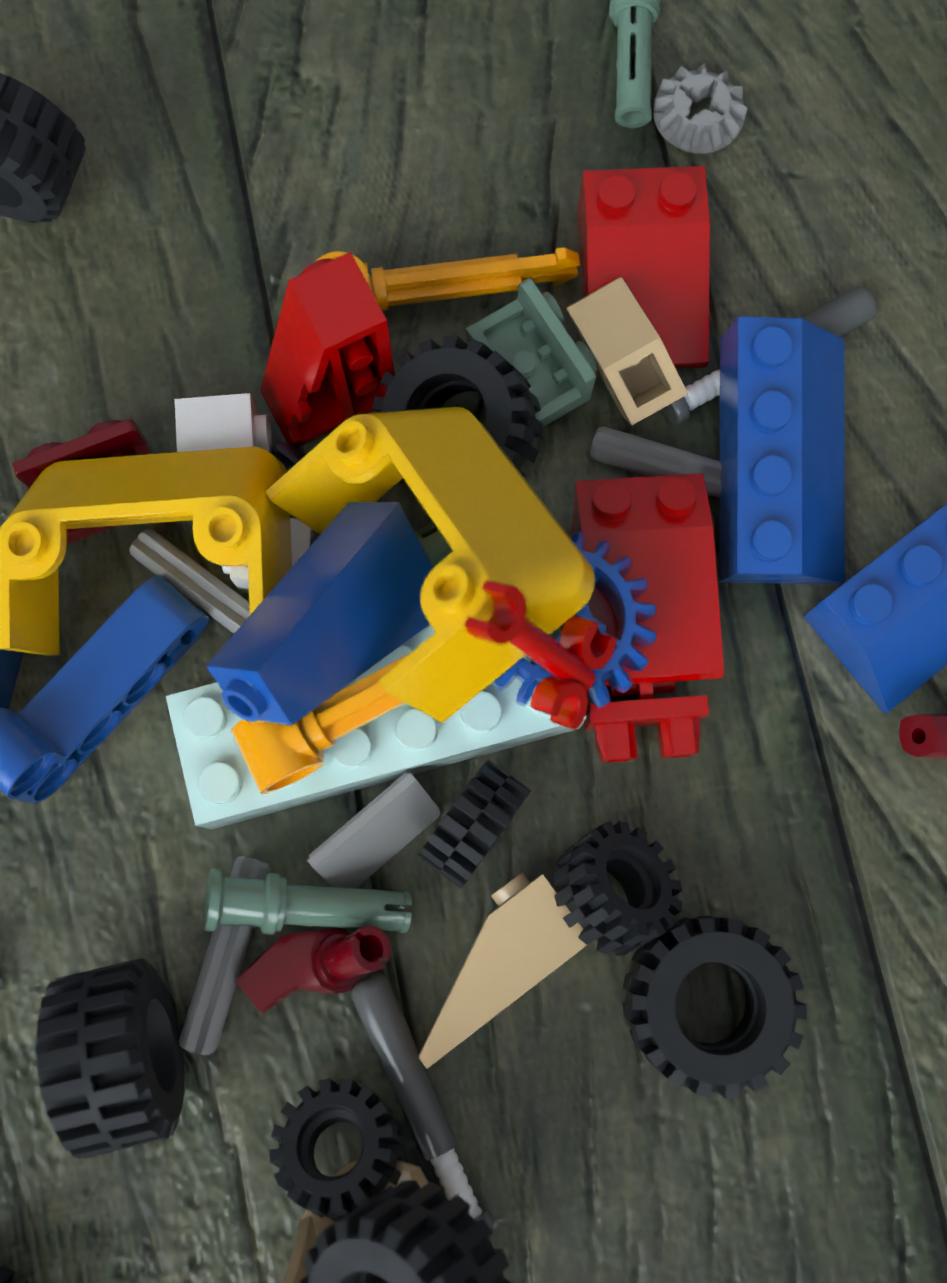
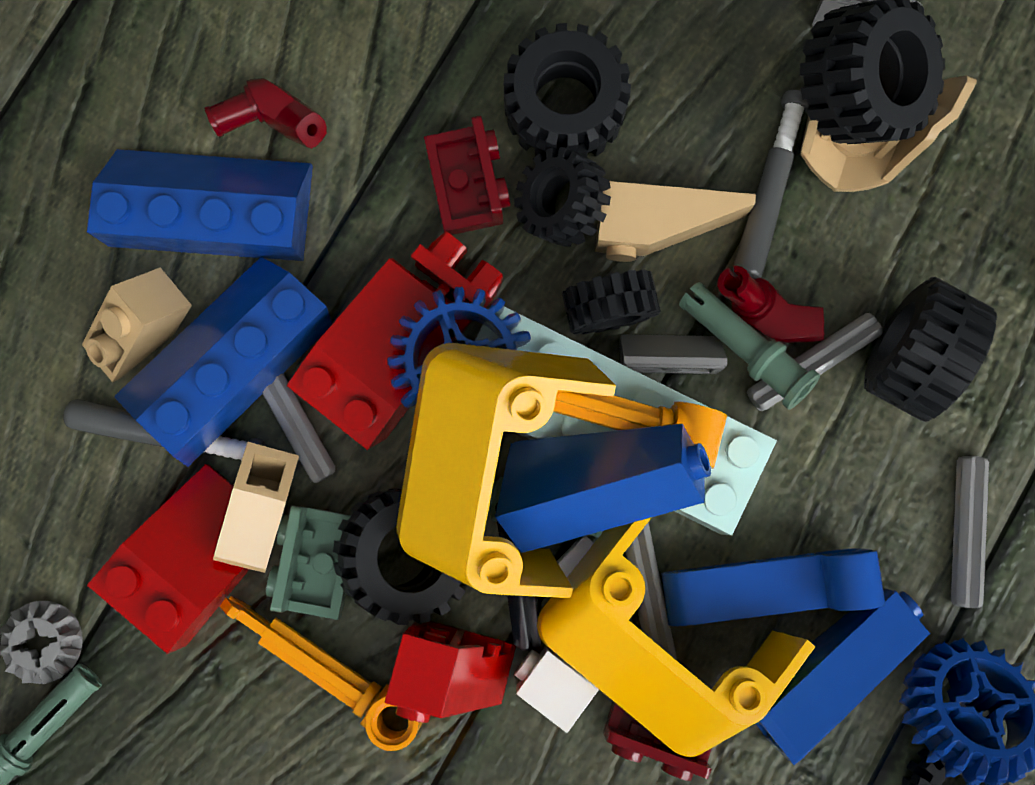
camera: 135 degrees left, 5 degrees up
black tyre [269,1078,405,1221] -> none
red bar [464,580,617,730] -> none
none -> tan slope [82,267,192,382]
none -> dark red bracket [424,115,510,235]

